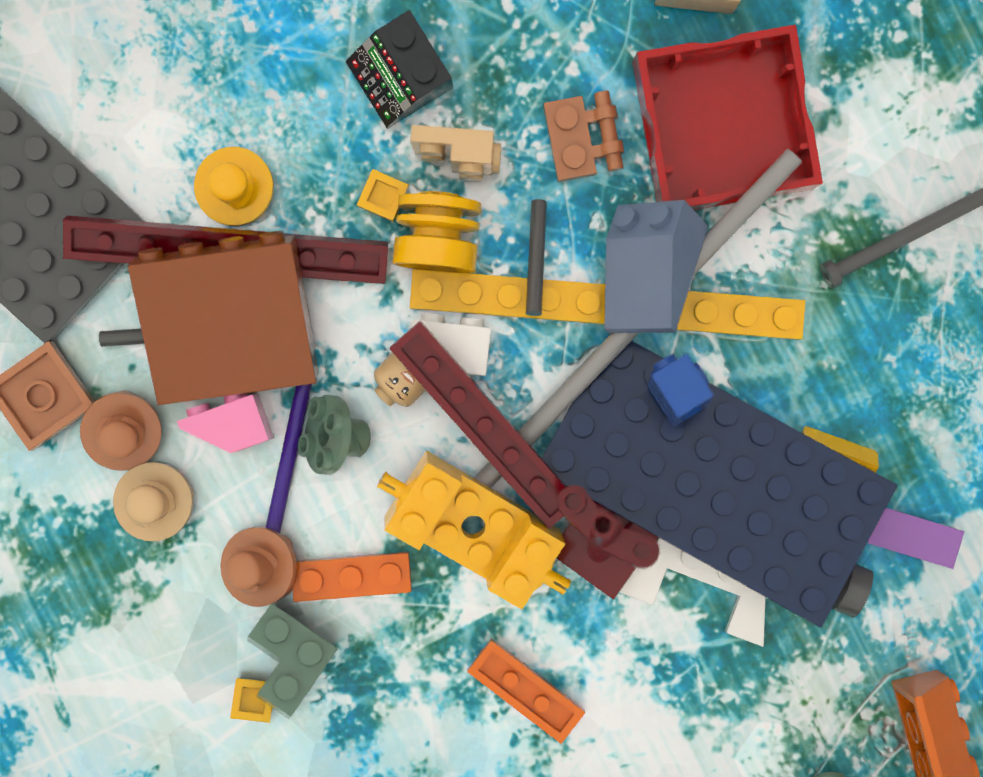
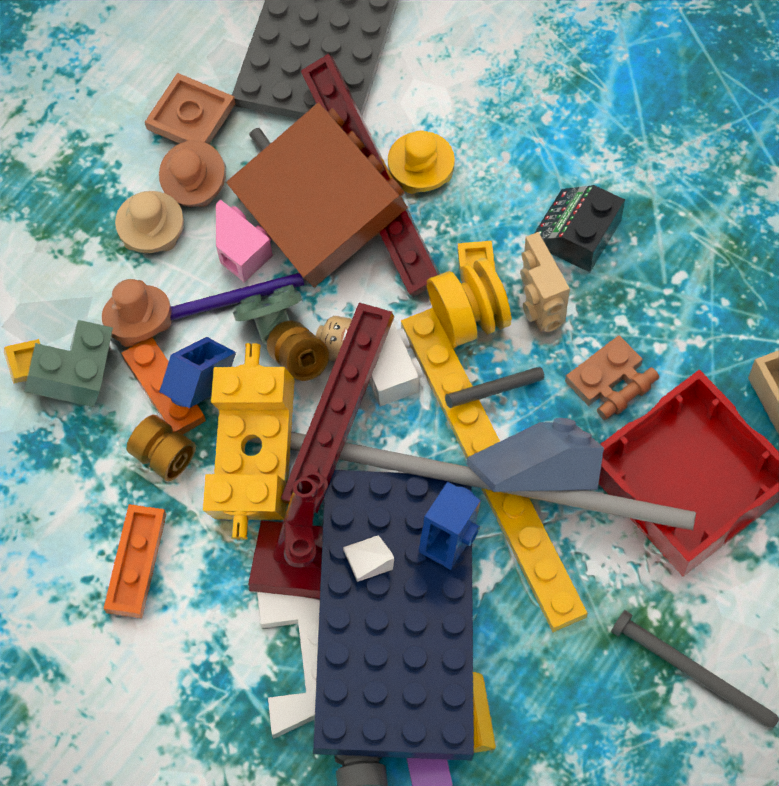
camera: 70 degrees right, 25 degrees down
none -> pearl gold wheel [126,414,196,481]
none -> blue brick [159,337,236,408]
none -> pearl gold wheel [267,320,329,381]
none -> white slope [343,535,394,582]

